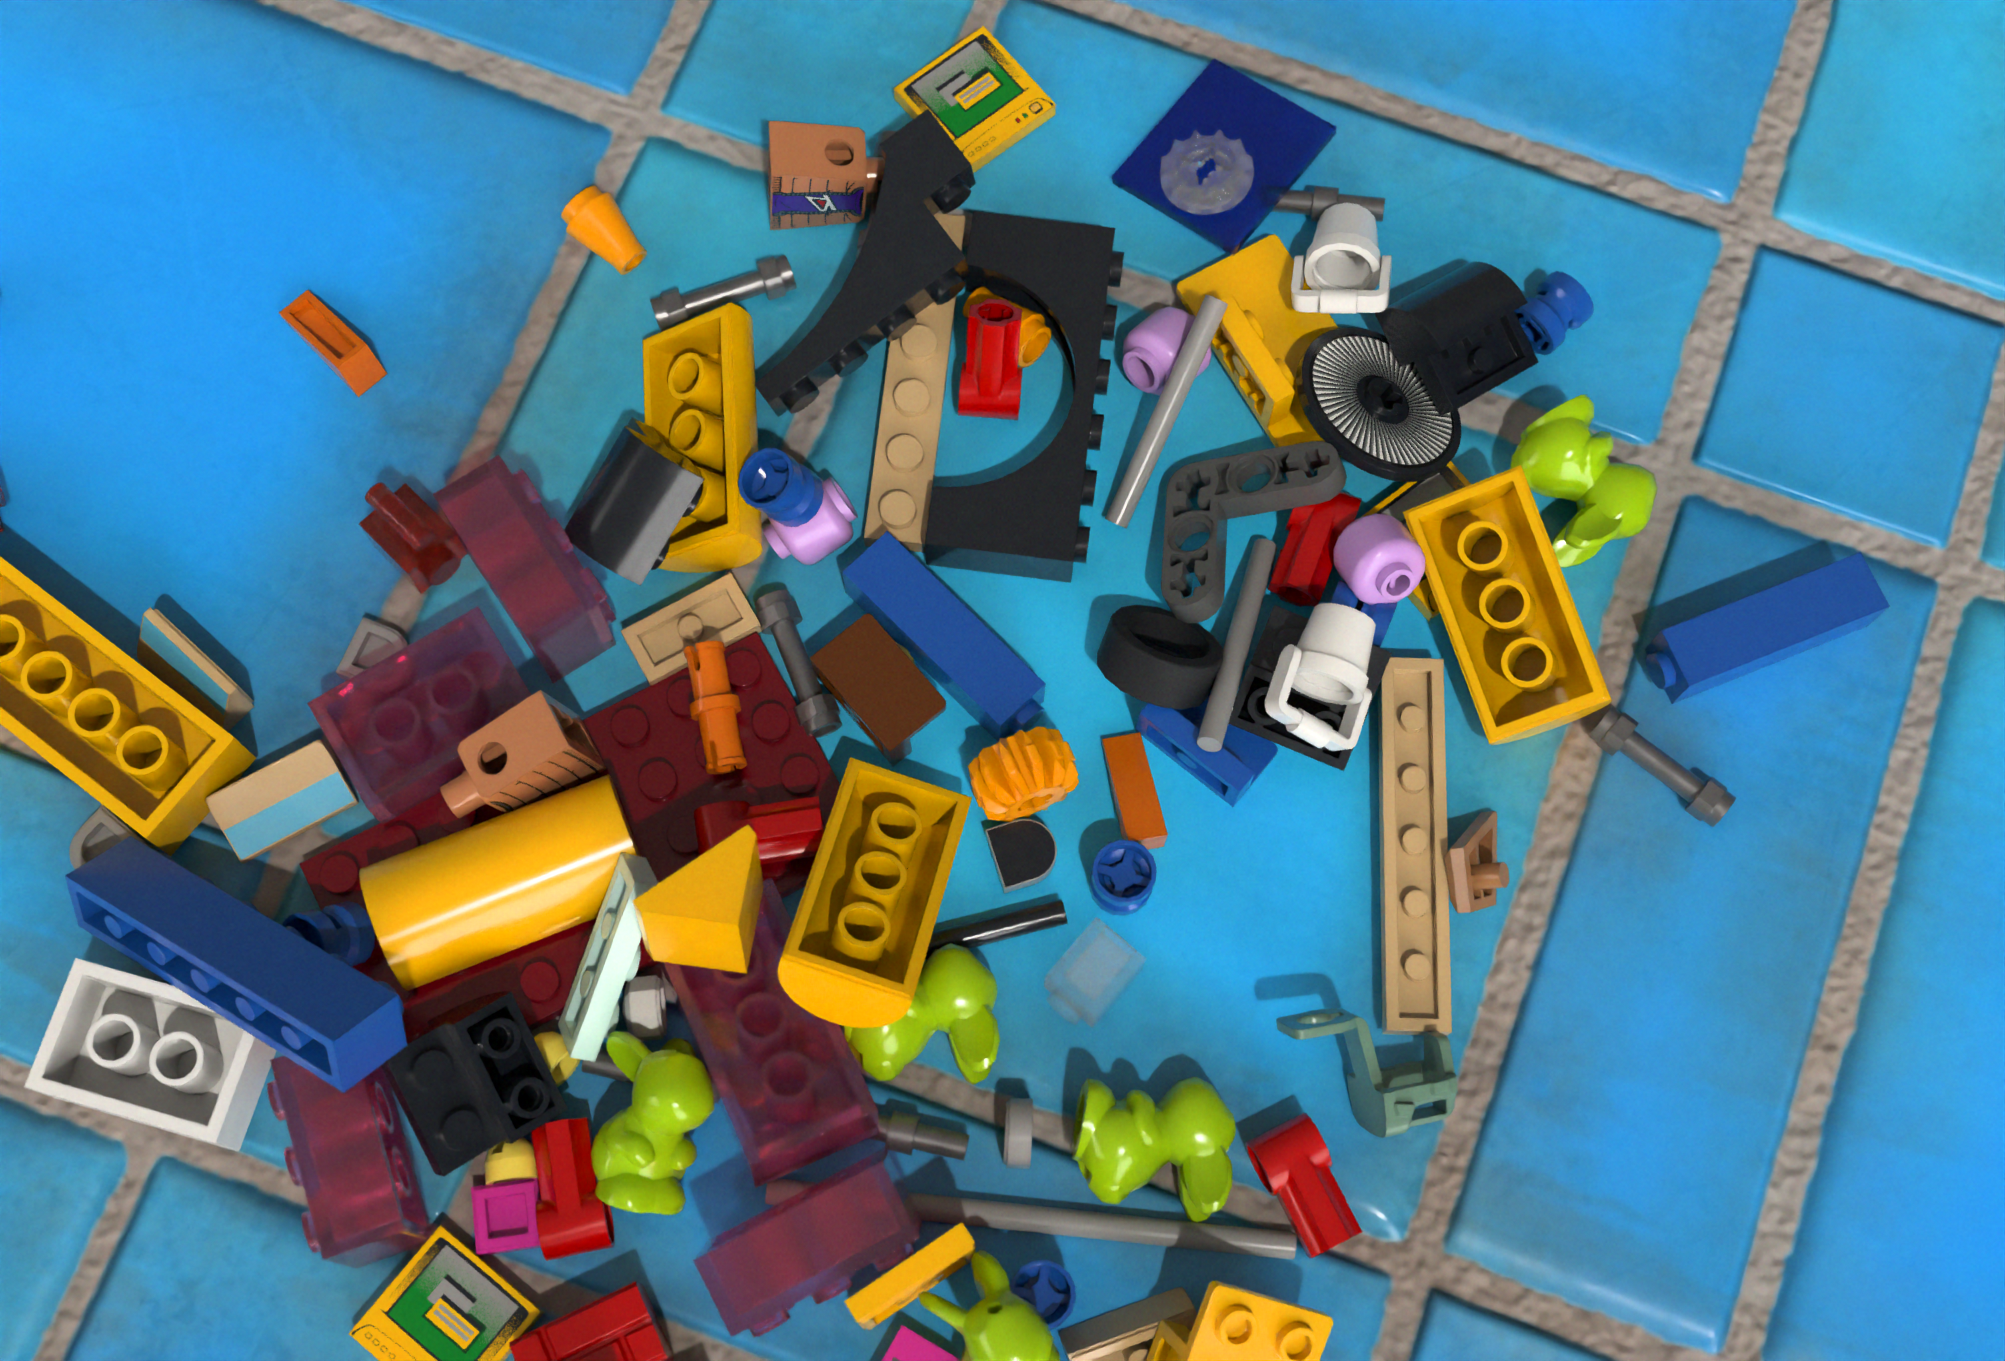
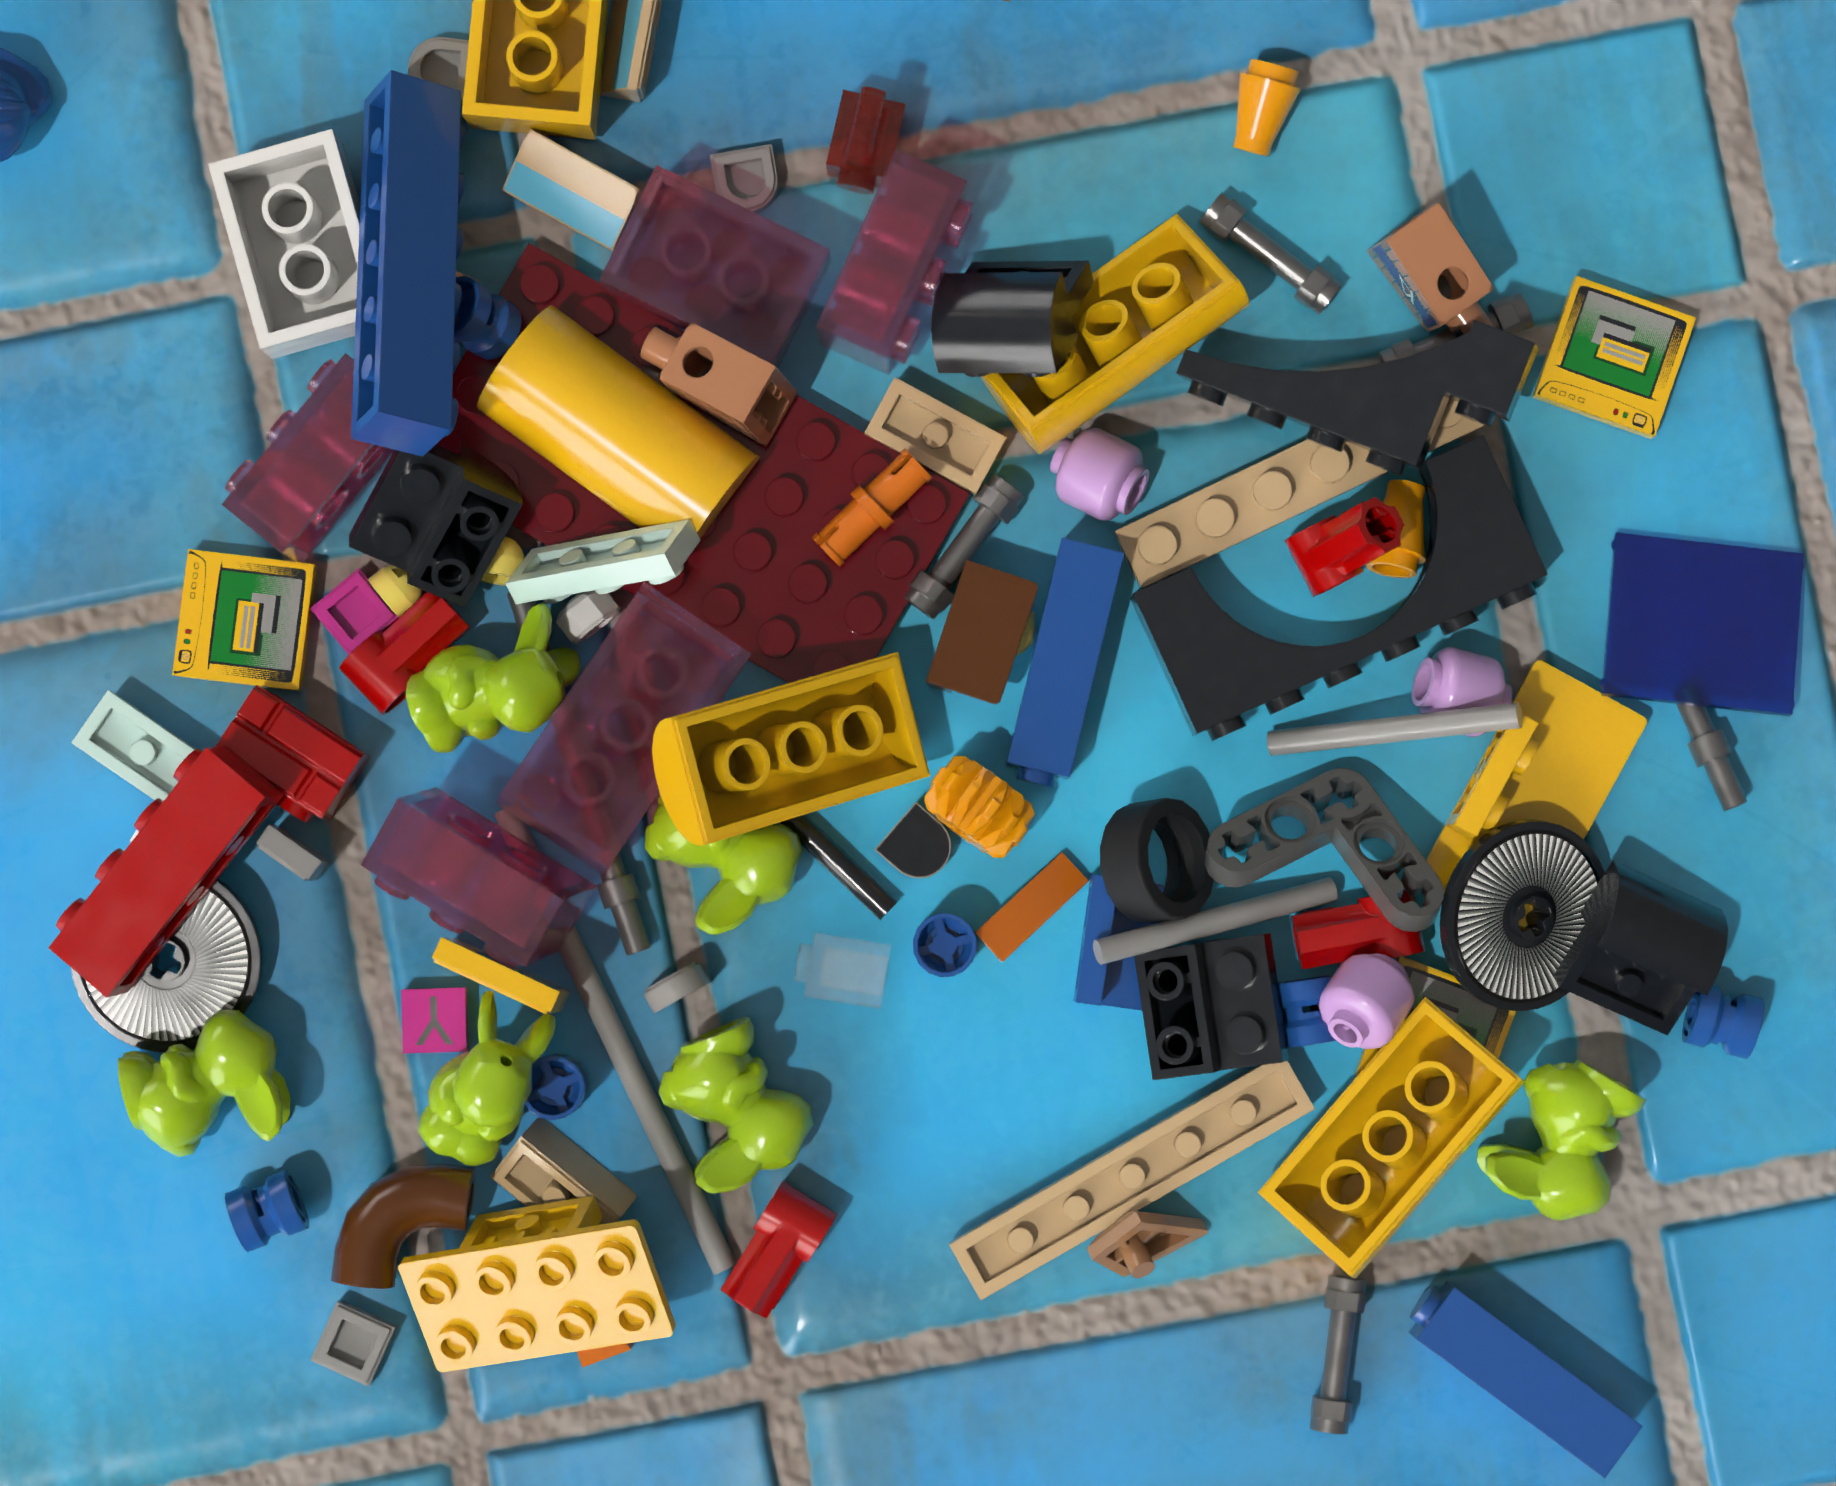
camera: 60 degrees right, 15 degrees up
yellow slope [632,824,764,974] -> none
red piece [693,796,824,865] -> none
blue wheel [738,448,824,527] -> none
clear gear [1160,129,1254,215] -> none
white piece [1265,603,1376,751] -> none
sand green piece [1276,1008,1458,1138] -> none
white piece [1291,203,1392,314] -> none

